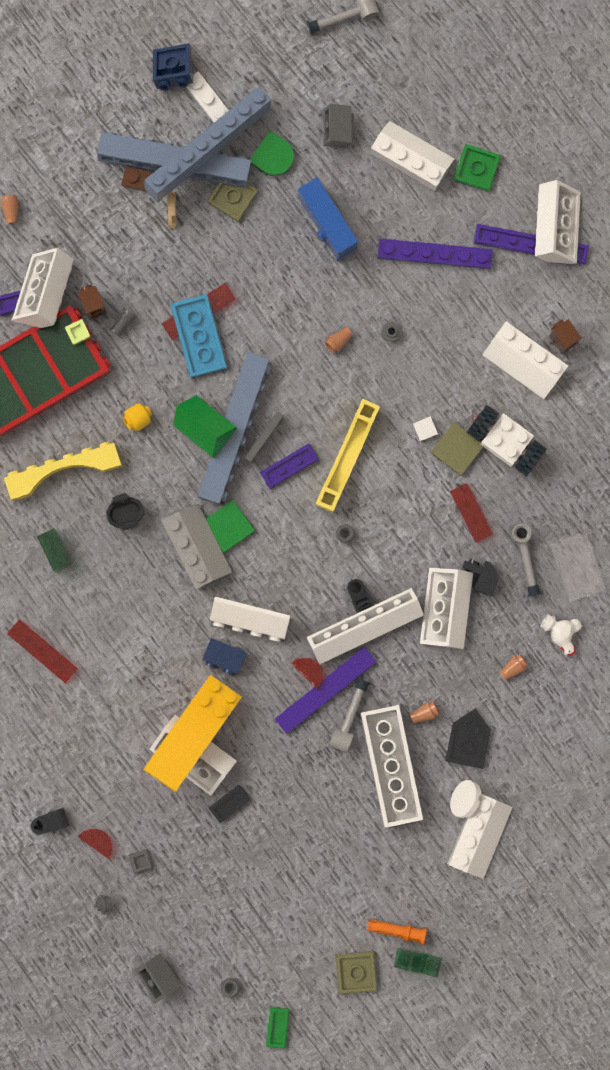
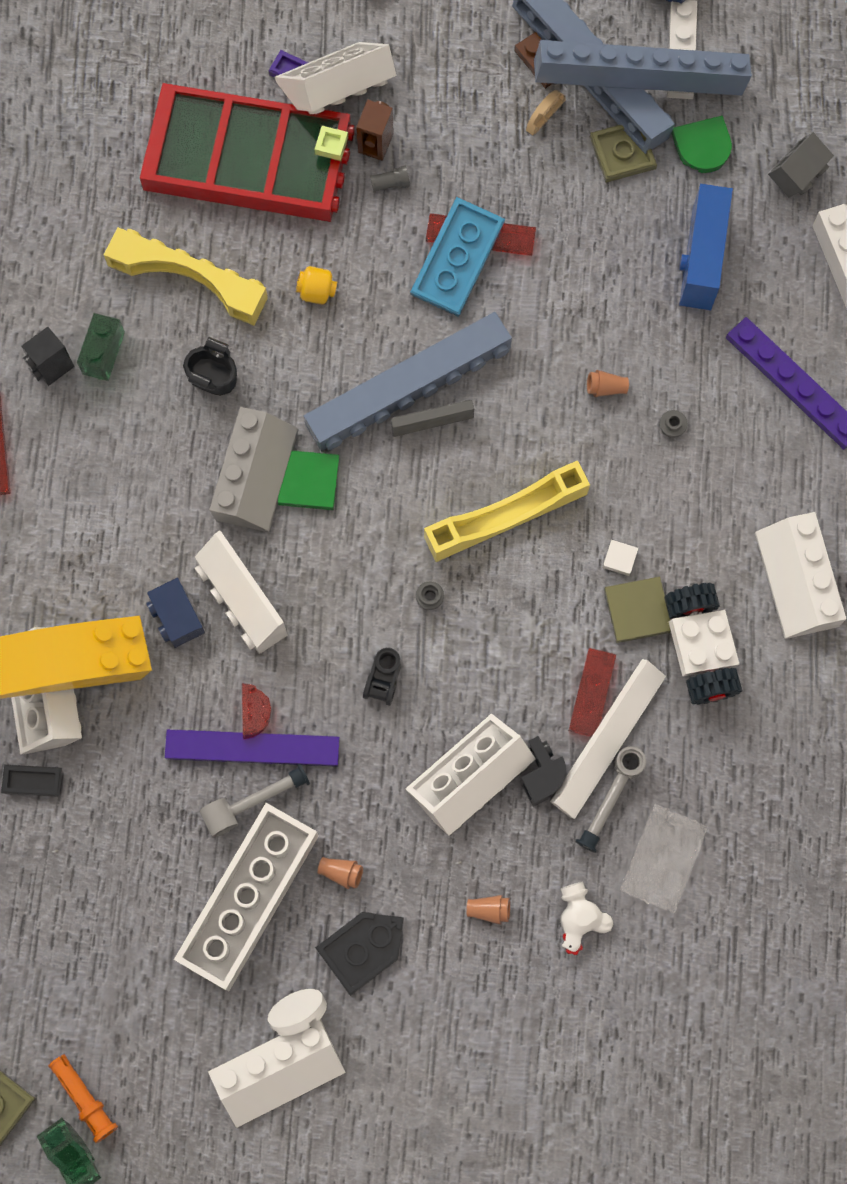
camera: 45 degrees right, 10 degrees down
green slope [173,395,237,458] -> none
dark purple tile [260,444,319,489] -> none
white brick [307,588,424,664] -> none
none -> black brick [21,326,75,386]
none -> white tile [550,659,666,819]

